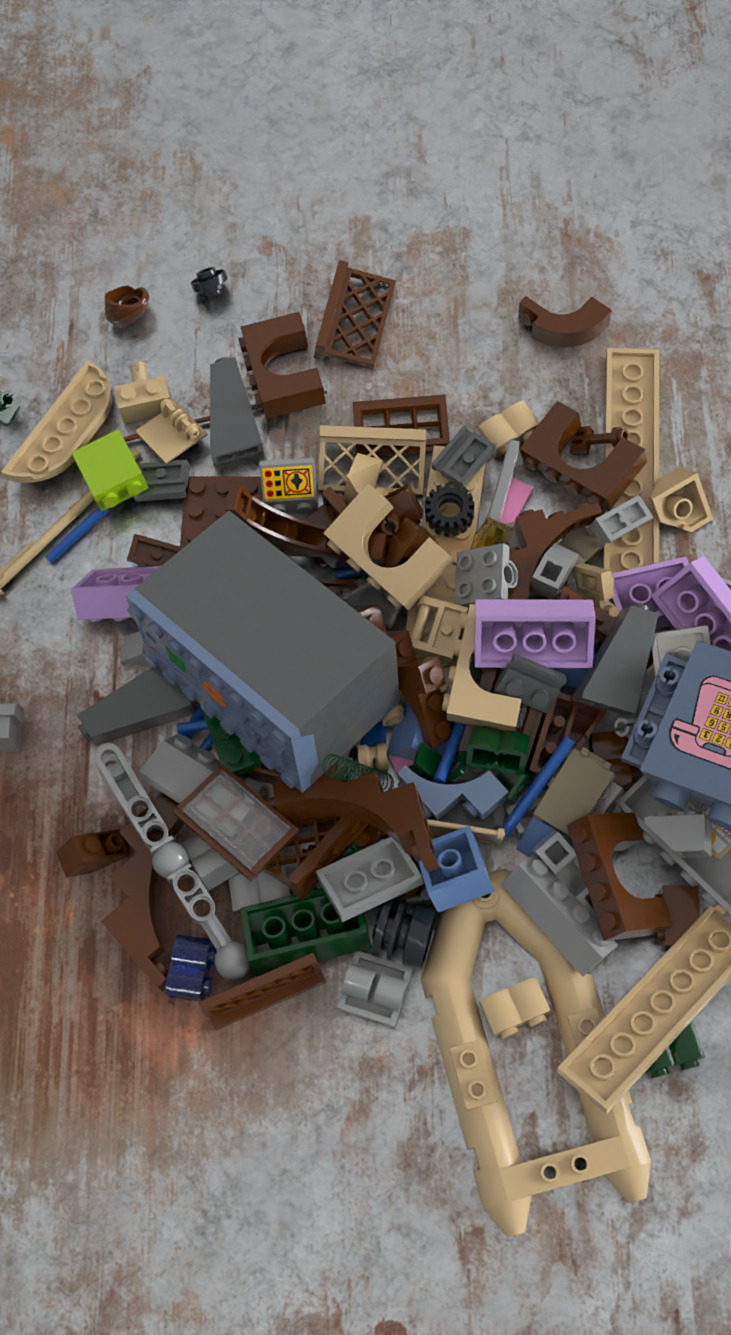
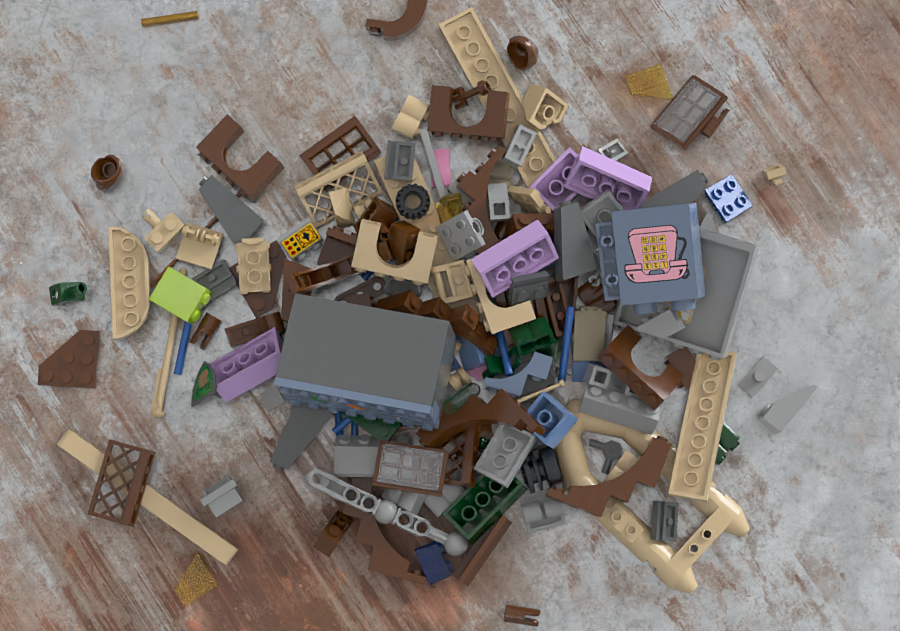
camera: 40 degrees left, 15 degrees up
black plate [191,267,228,297] -> none
reddish brown fence [314,260,396,369] -> none
none -> pearl gold bar [141,11,198,26]
none -> reddish brown hinge [189,312,221,350]
none -> shield [191,361,222,407]
none -> tan piece [235,237,271,294]
none -> reddish brown hinge [504,604,541,627]
none -> reddish brown hair [507,35,539,70]
none -> reddish brown arch [545,436,672,518]
none -> dark grey piece [589,439,623,474]
none -> dark grey plate [651,501,679,542]

